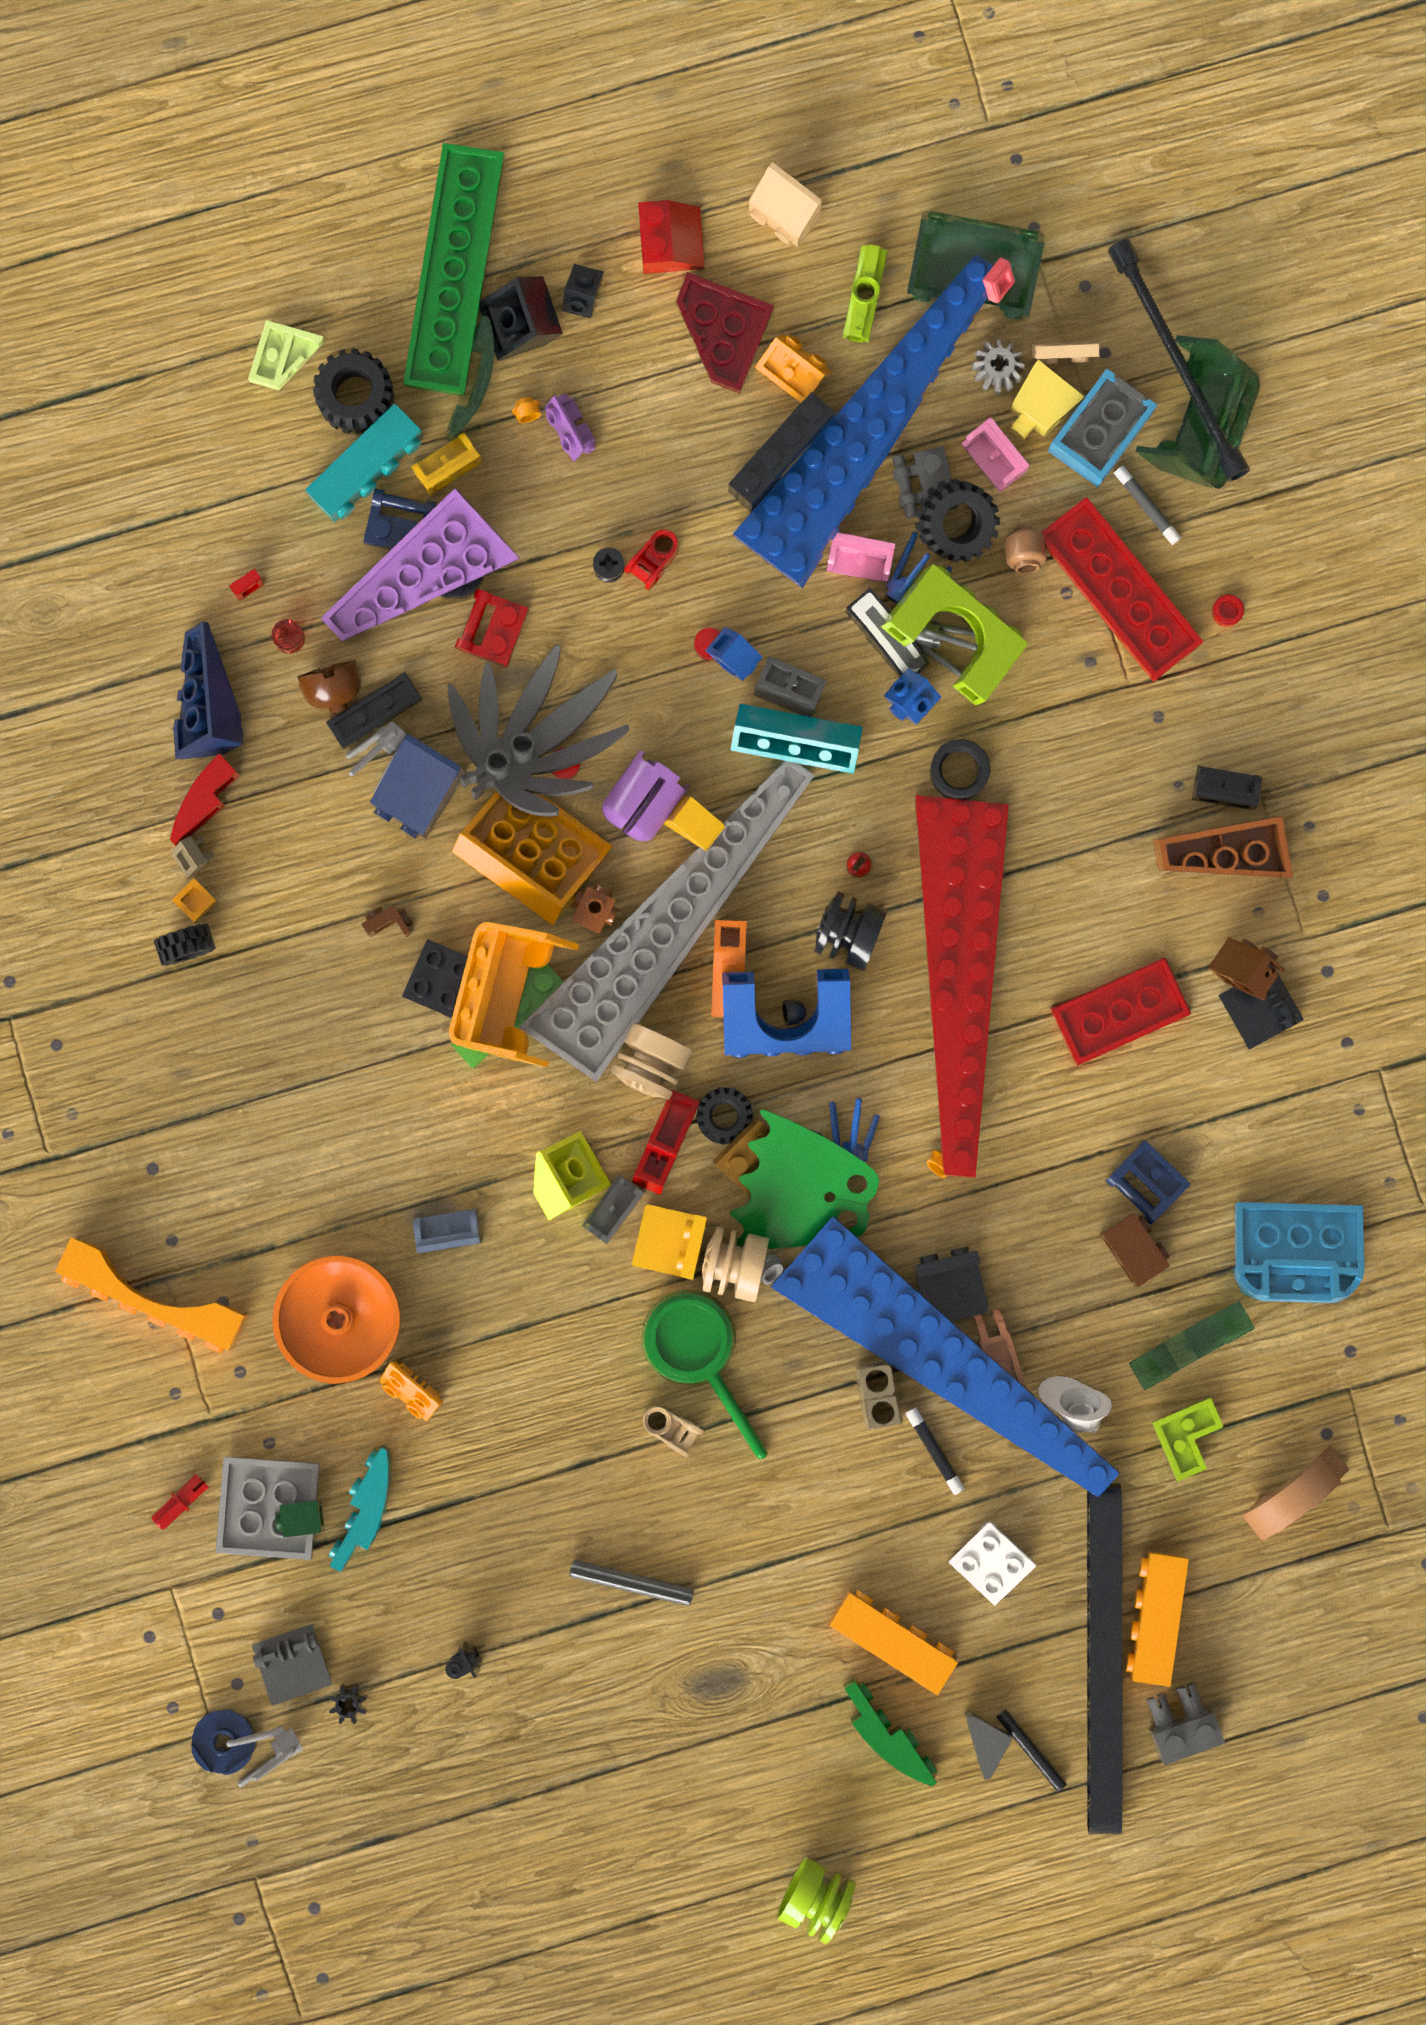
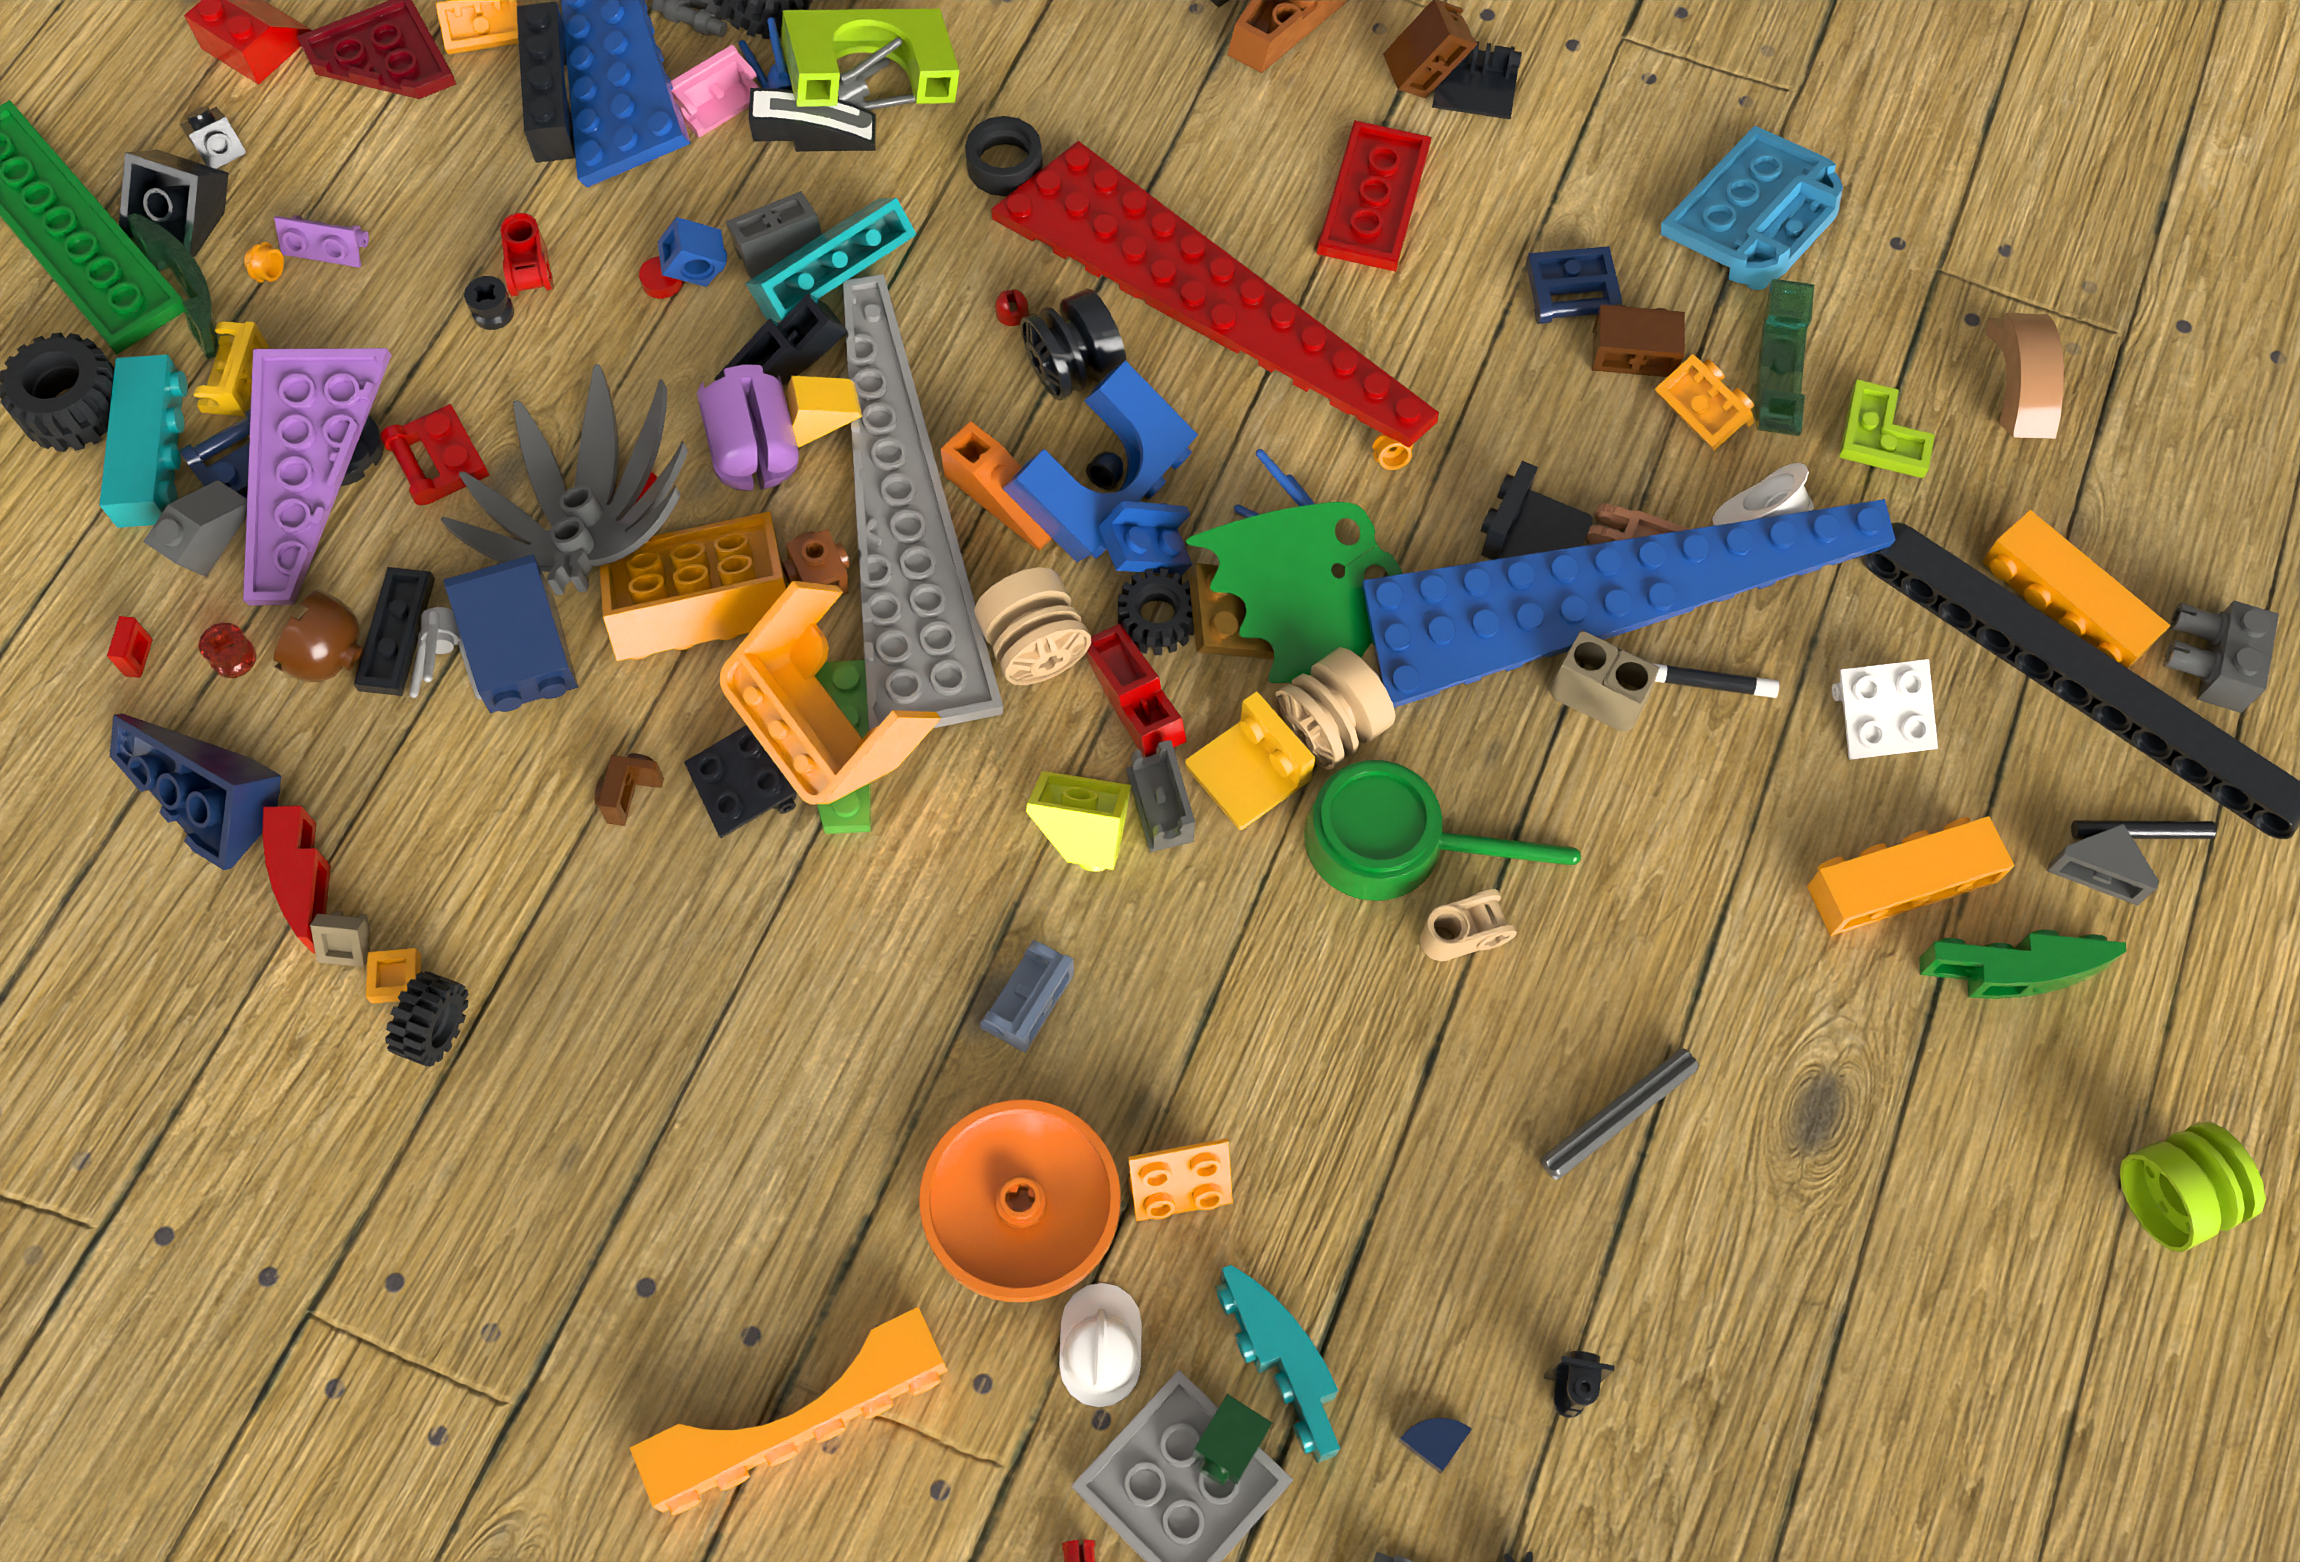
camera: 50 degrees left, 20 degrees down
blue brick [884,668,941,725] -> none
none -> dark grey slope [143,480,247,577]
none -> black slope [714,293,848,386]
none -> white piece [1059,1283,1142,1407]
none -> blue bracket [1098,500,1193,575]
none -> dark blue tile [1399,1418,1472,1474]
none -> light orange bracket [1655,354,1755,451]

